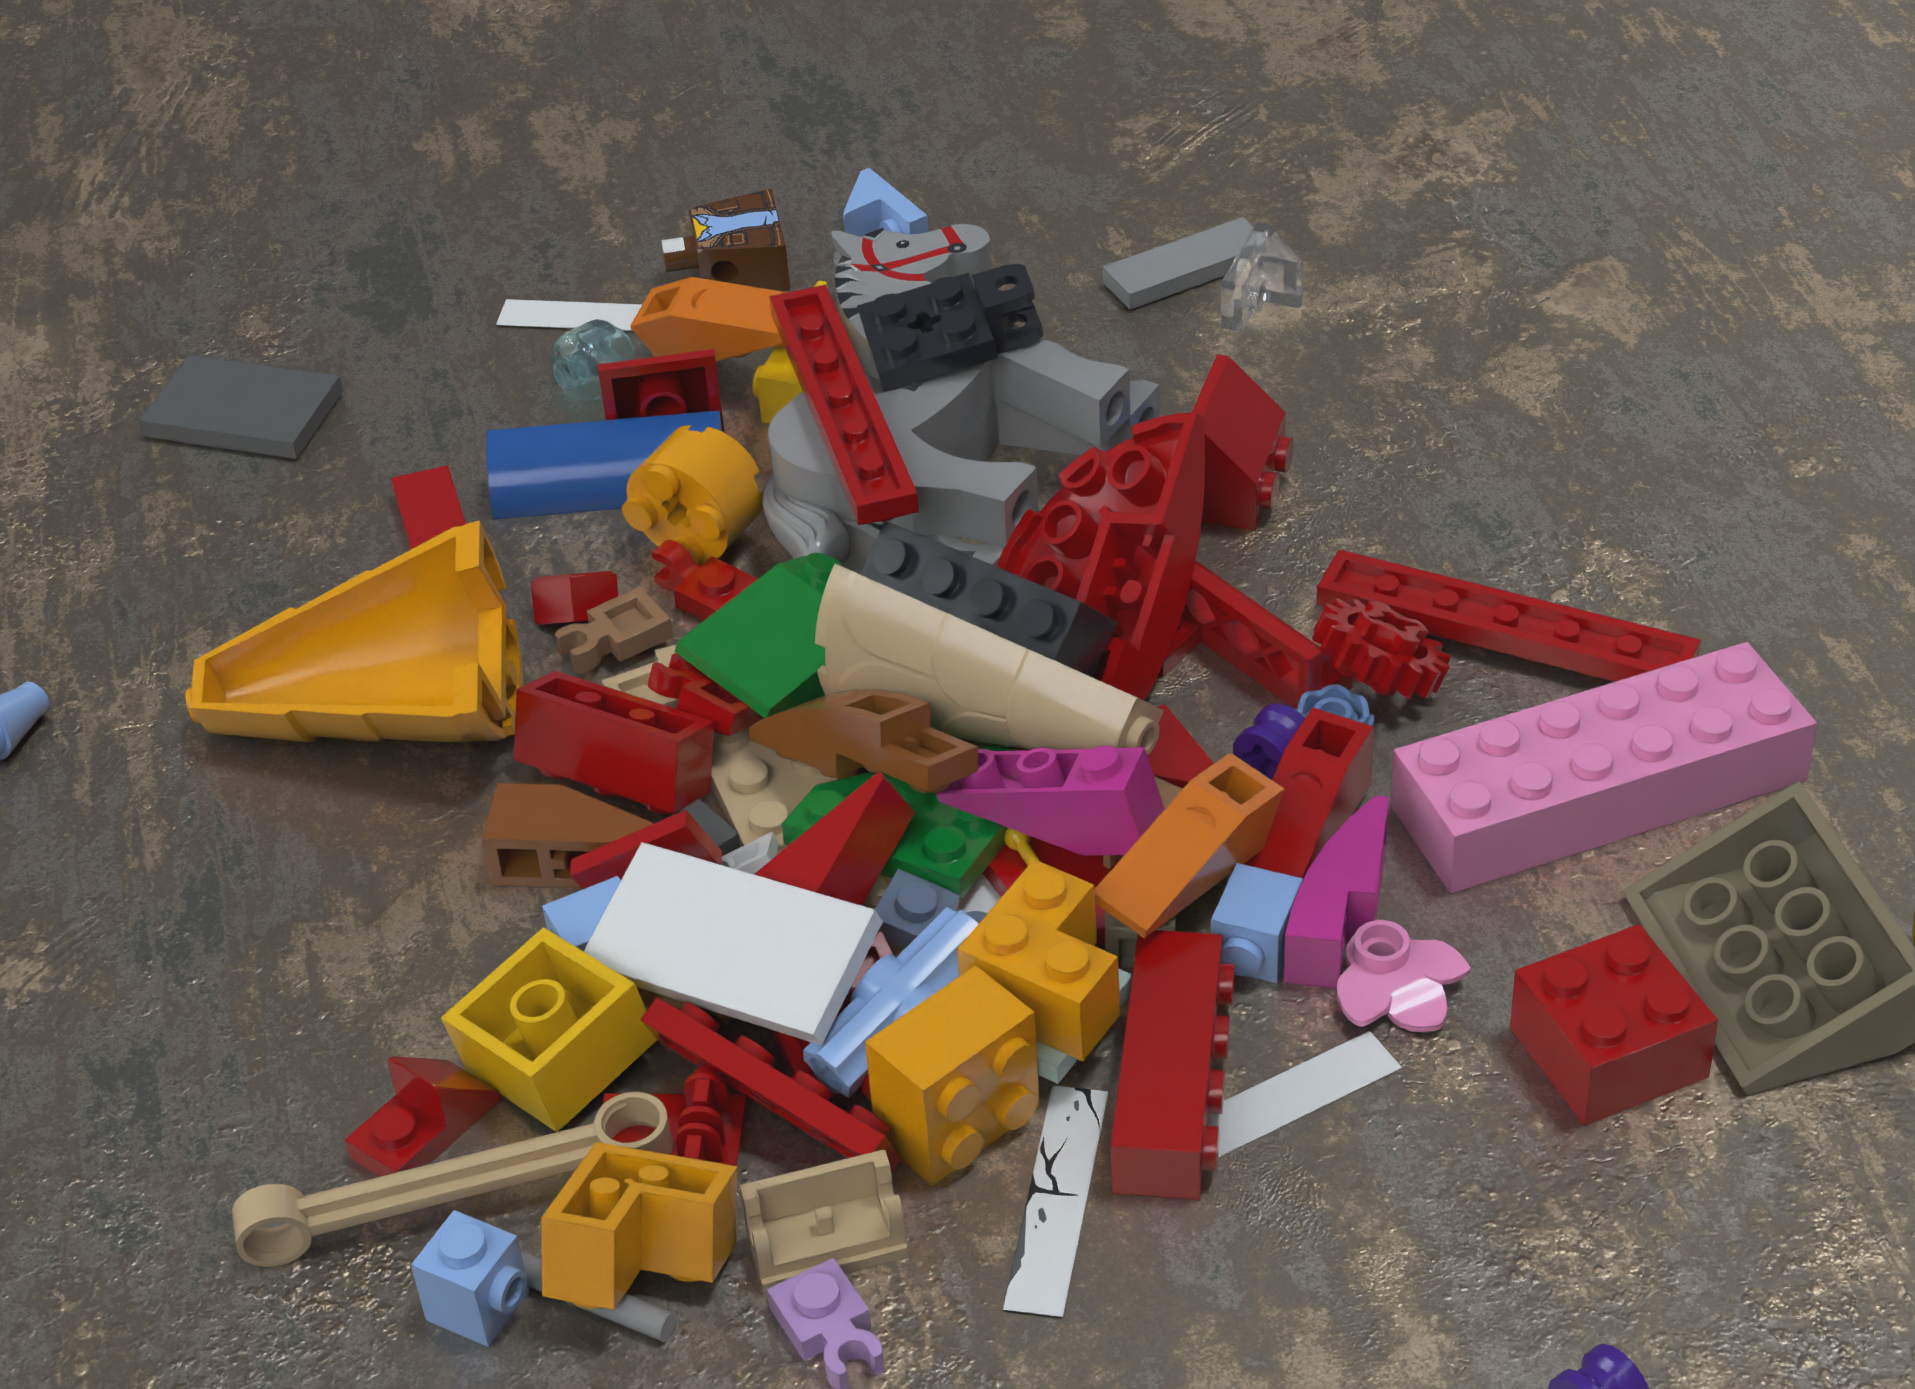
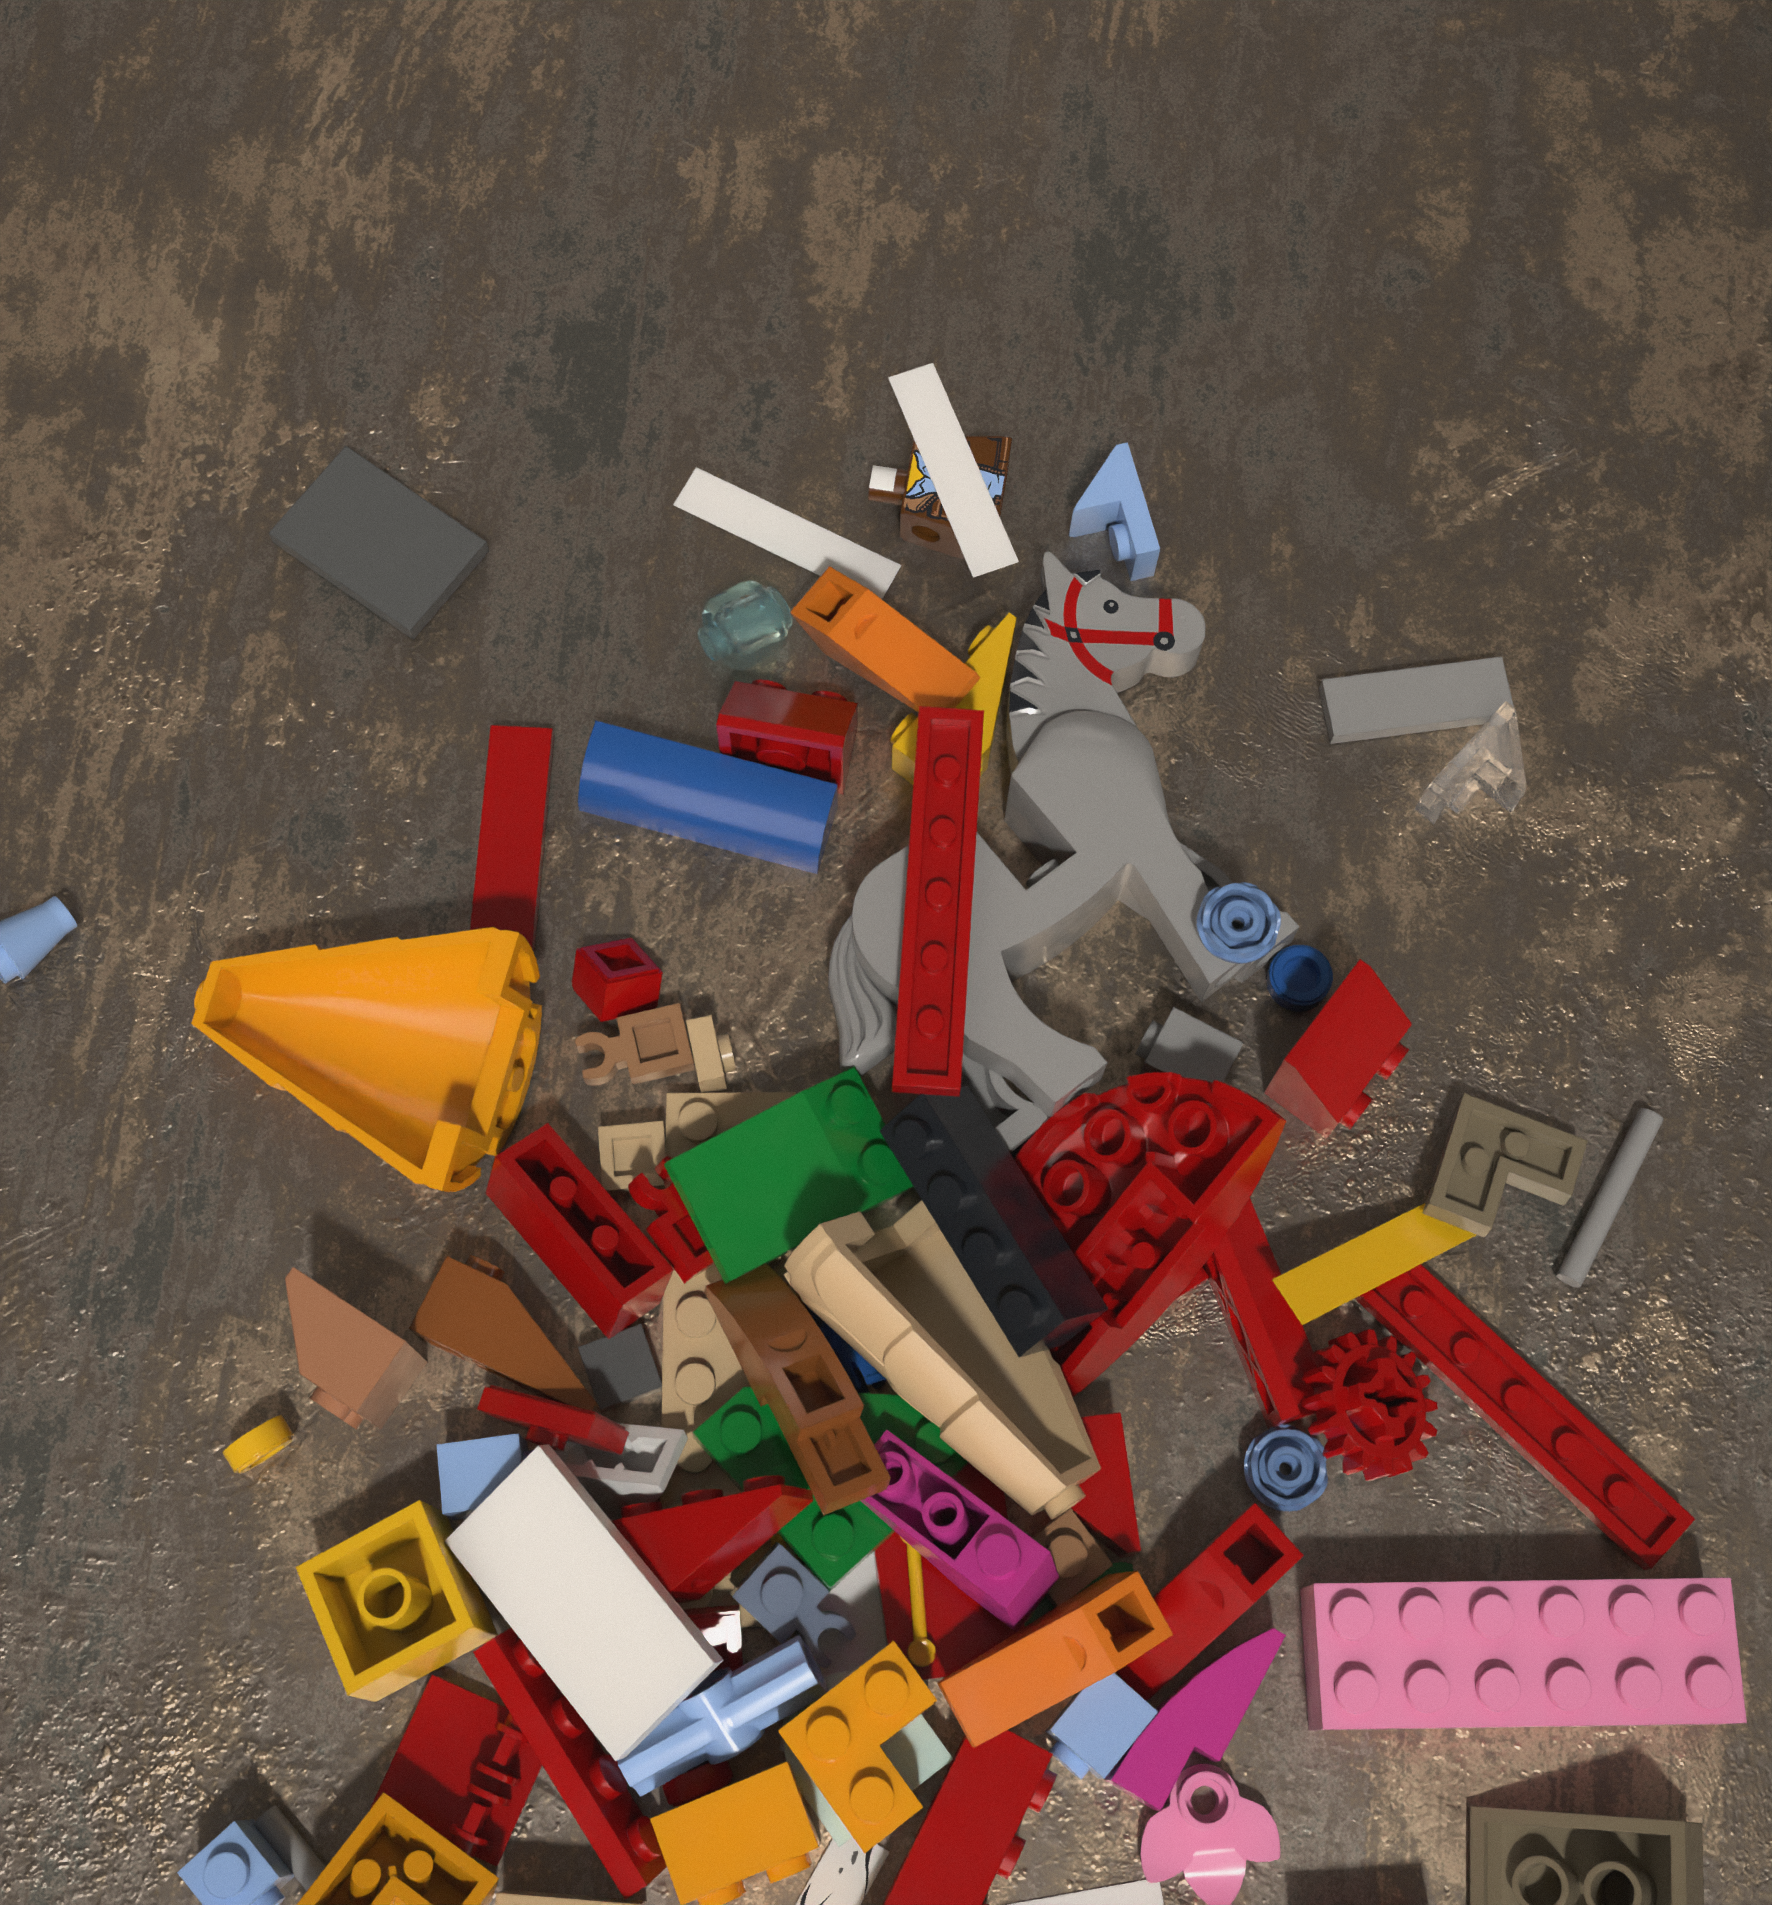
camera: 15 degrees right, 30 degrees up
tan piece [232,1092,673,1267] -> none
red slope [345,1056,500,1177] -> none
light orange brick [622,425,765,564] -> none
red plate [651,540,758,621] -> none
black plate [857,264,1044,392] -> none
dark purple wheel [1233,703,1305,780] -> none
none -> yellow tile [222,1415,294,1474]
none -> nougat slope [285,1267,428,1430]
none -> tan plate [686,1015,736,1093]
none -> white sticker [888,363,1019,578]
none -> medium blue plate [1196,882,1281,964]
none -> yellow sticker [1272,1203,1476,1325]
none -> dark tan plate [1422,1093,1588,1238]
none -> light grey bar [1556,1108,1663,1288]

